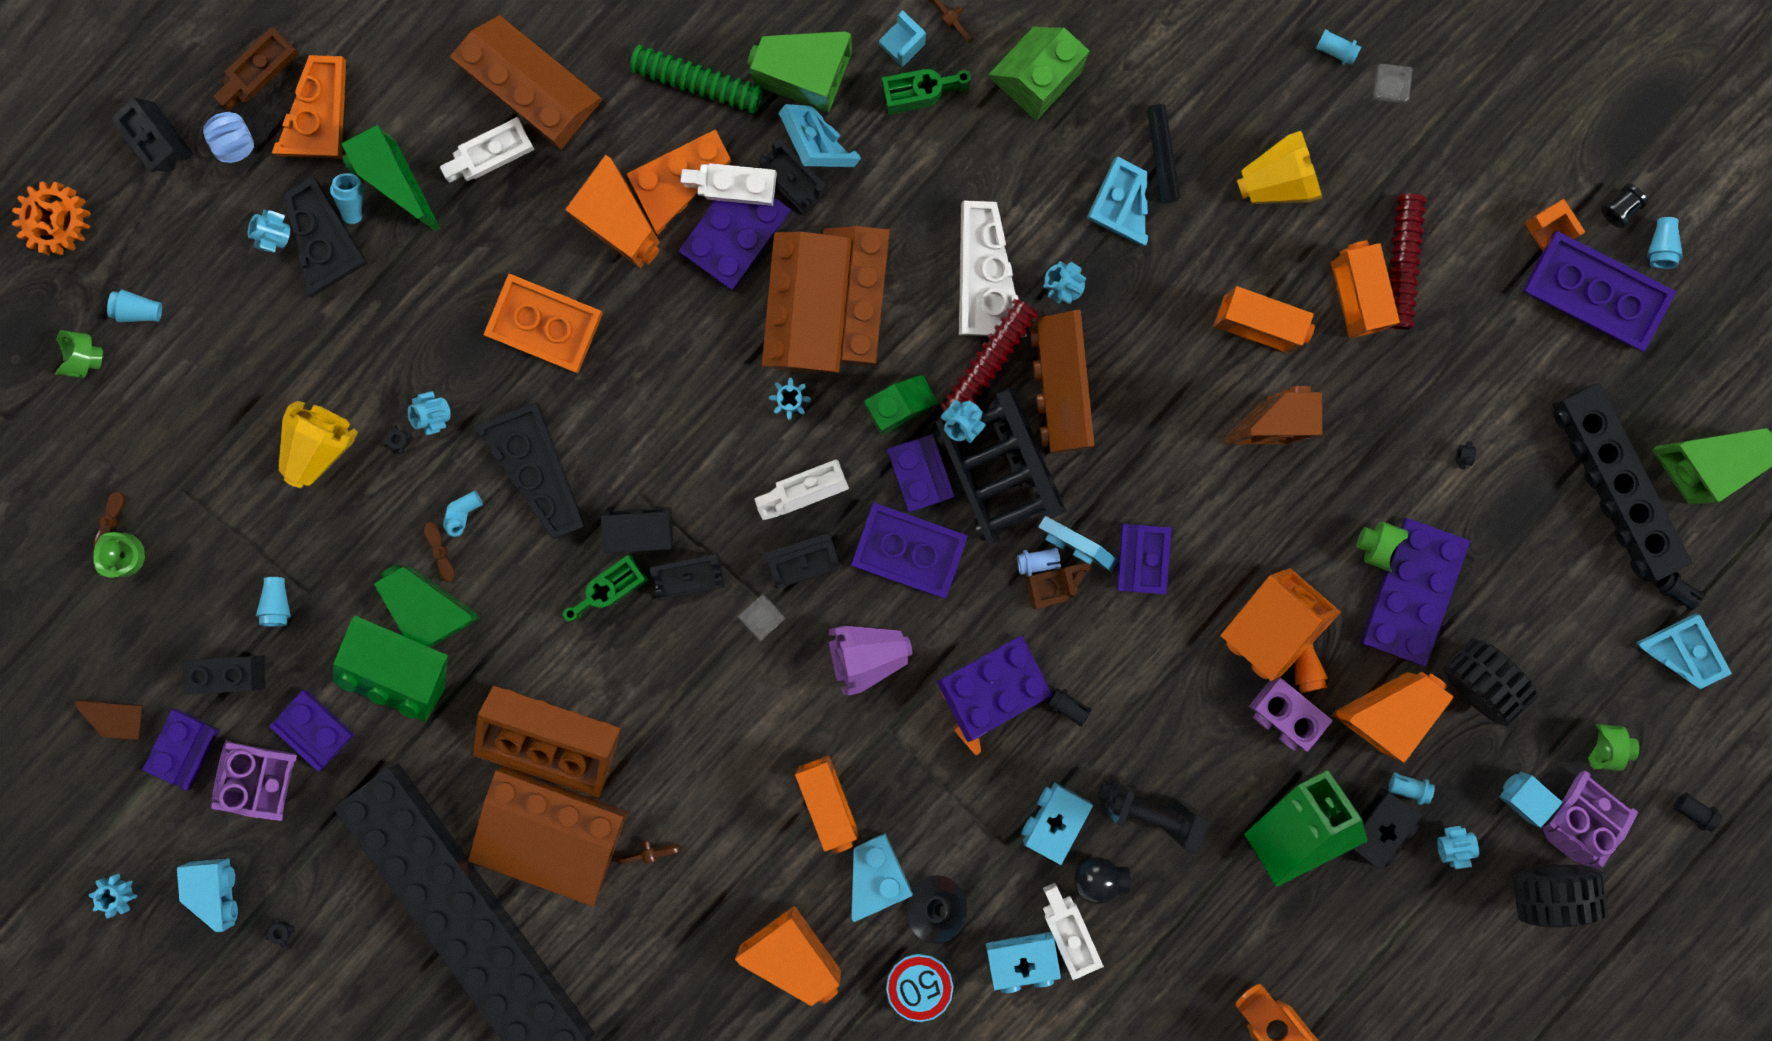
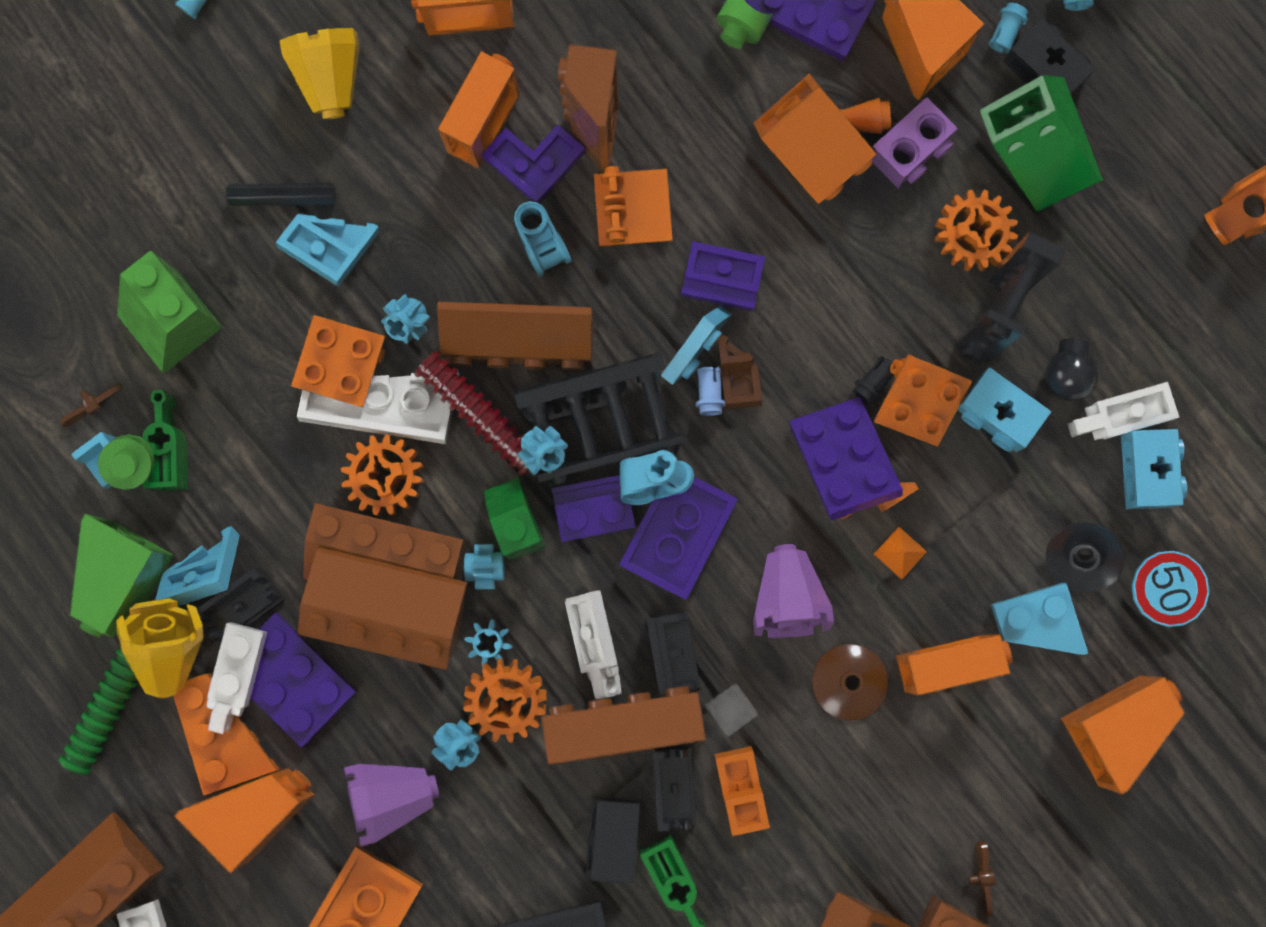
camera: 80 degrees left, 5 degrees down
none -> bright green piece [98,434,154,490]
none -> yellow cone [116,598,203,698]
none -> orange hinge [291,315,386,408]
none -> orange gear [341,434,424,517]
none -> medium lavender cone [344,764,439,847]
none -> medium azure gear [432,719,481,770]
none -> orange gear [463,658,547,743]
none -> medium azure gear [464,544,505,590]
none -> dark purple plate [481,125,586,204]
none -> medium azure piece [514,201,572,278]
none -> dark orange slope [542,686,706,765]
none -> orange hinge [594,166,673,247]
none -> medium azure piece [620,450,694,505]
none -> orange slope [714,746,770,836]
none -> reddish brown dish [812,644,888,721]
none -> orange slope [873,527,927,580]
none -> orange hinge [874,354,972,447]
none -> orange gear [935,190,1018,272]

